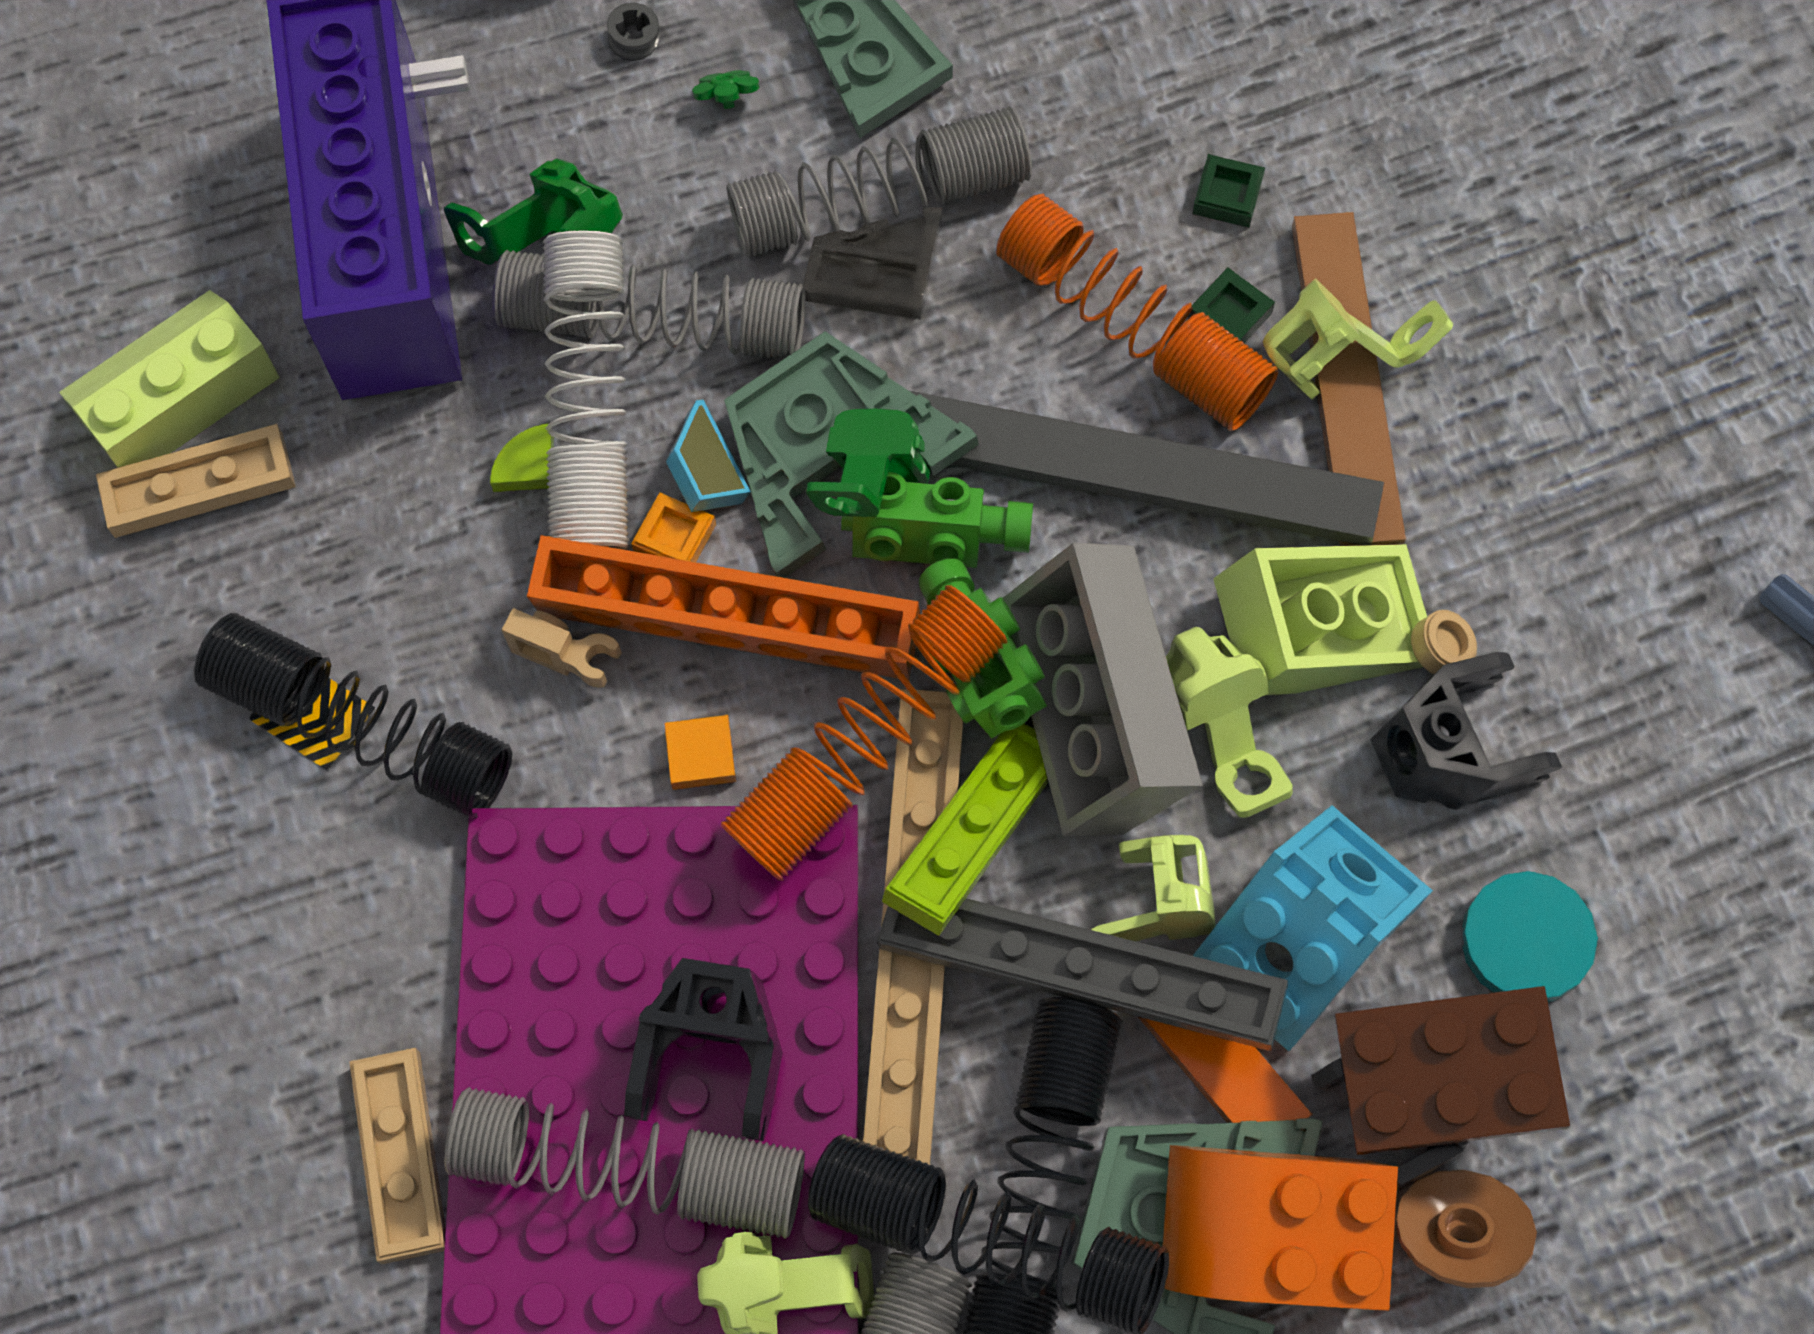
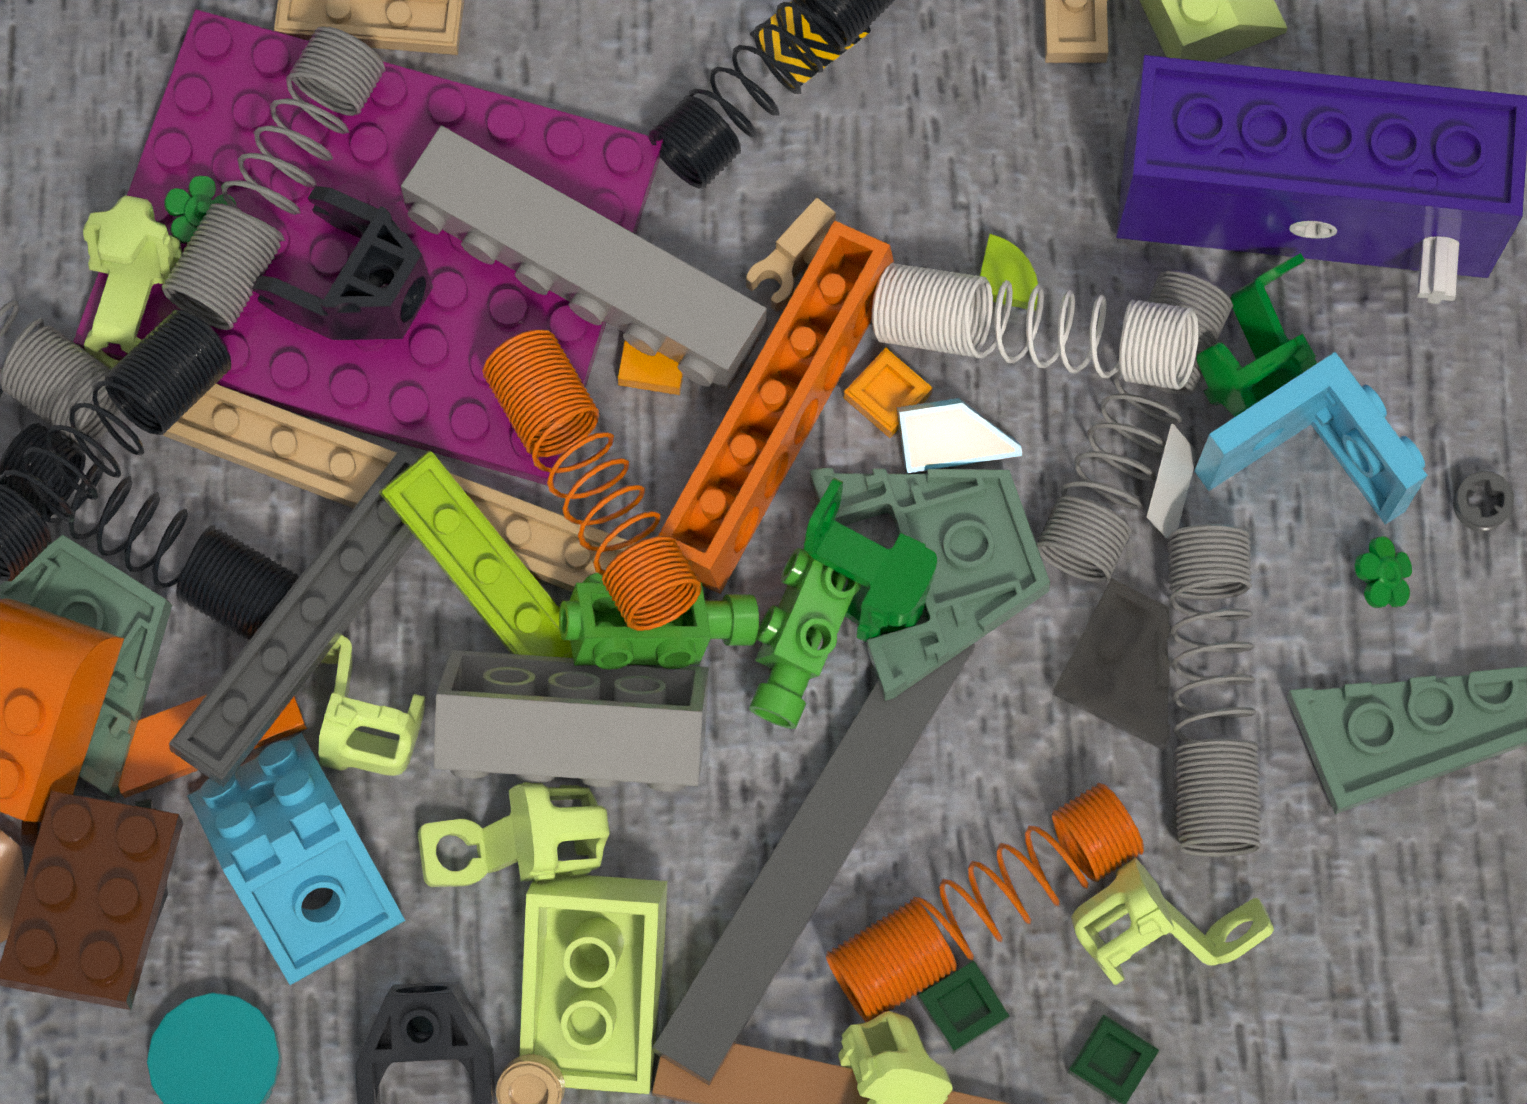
camera: 105 degrees right, 5 degrees up
none -> green plant [164,176,237,244]
none -> light grey brick [401,126,767,391]
none -> yellowish green piece [1071,858,1274,985]
none -> white sticker [1147,424,1197,539]
none -> medium azure bracket [1194,352,1428,525]

